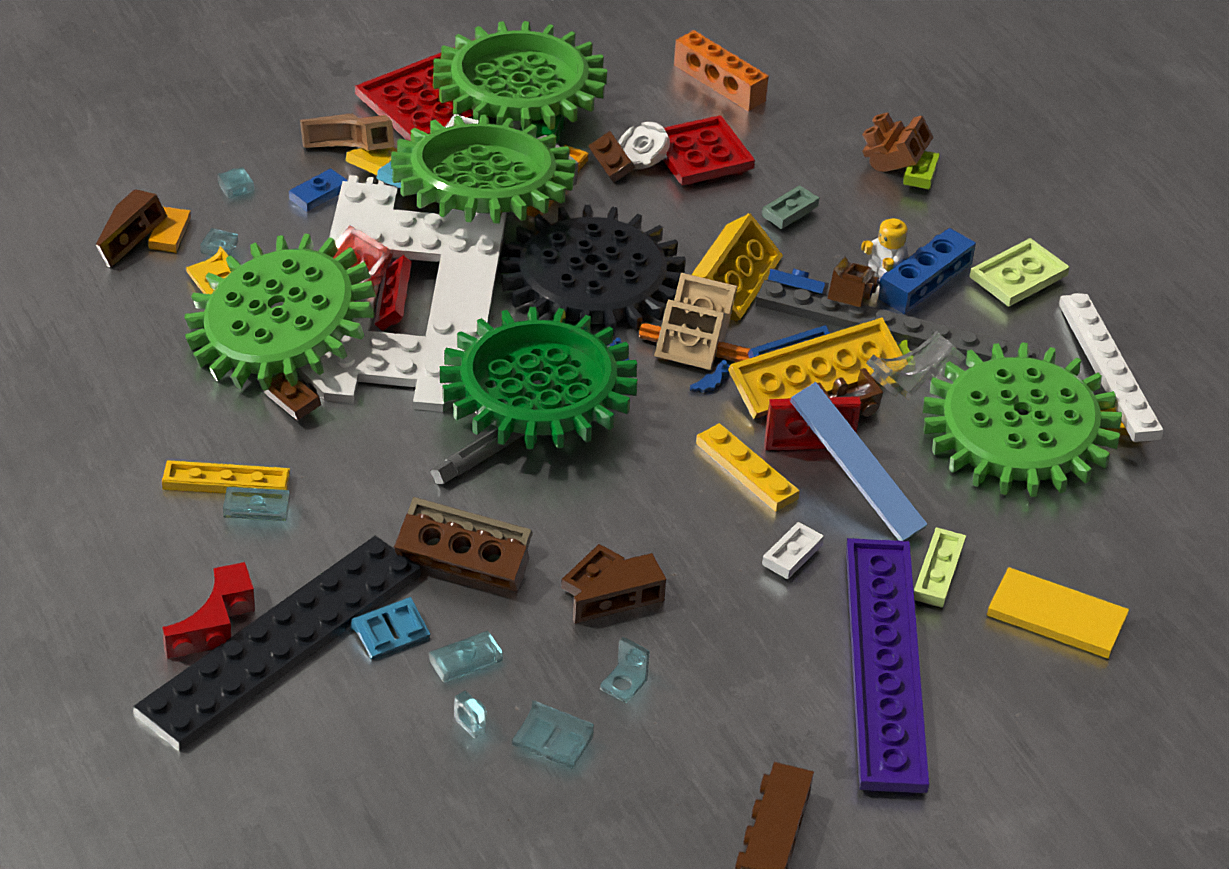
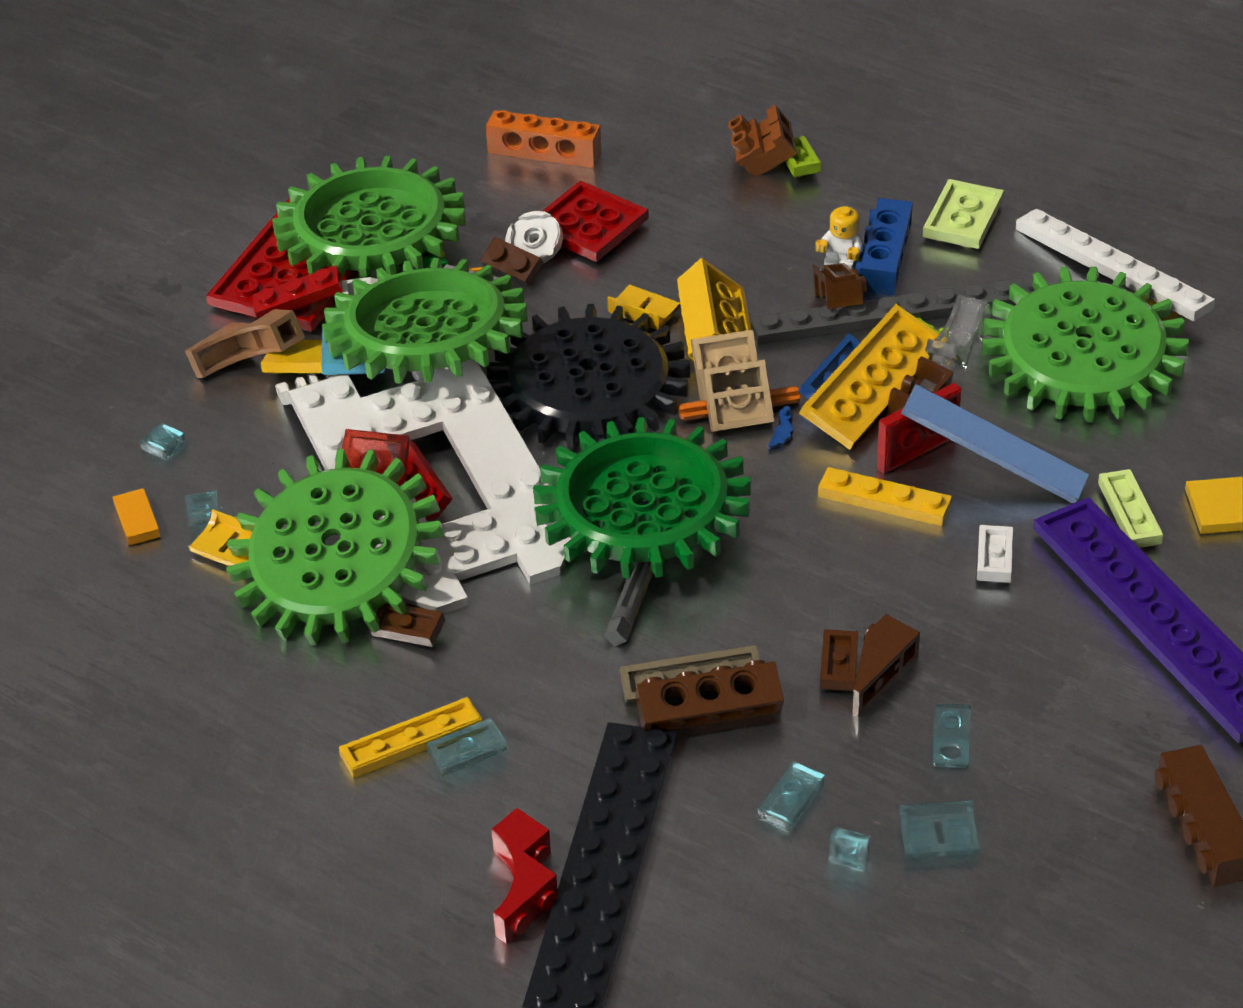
camera: 25 degrees left, 0 degrees up
reddish brown slope [95,189,167,268] -> none
blue plate [289,168,348,212] -> none
dark azure piece [350,597,431,660] -> none
sand green plate [762,185,820,229] -> none
blue plate [768,268,829,294] -> none
none -> red plate [253,265,343,319]
none -> yellow piece [607,284,680,330]

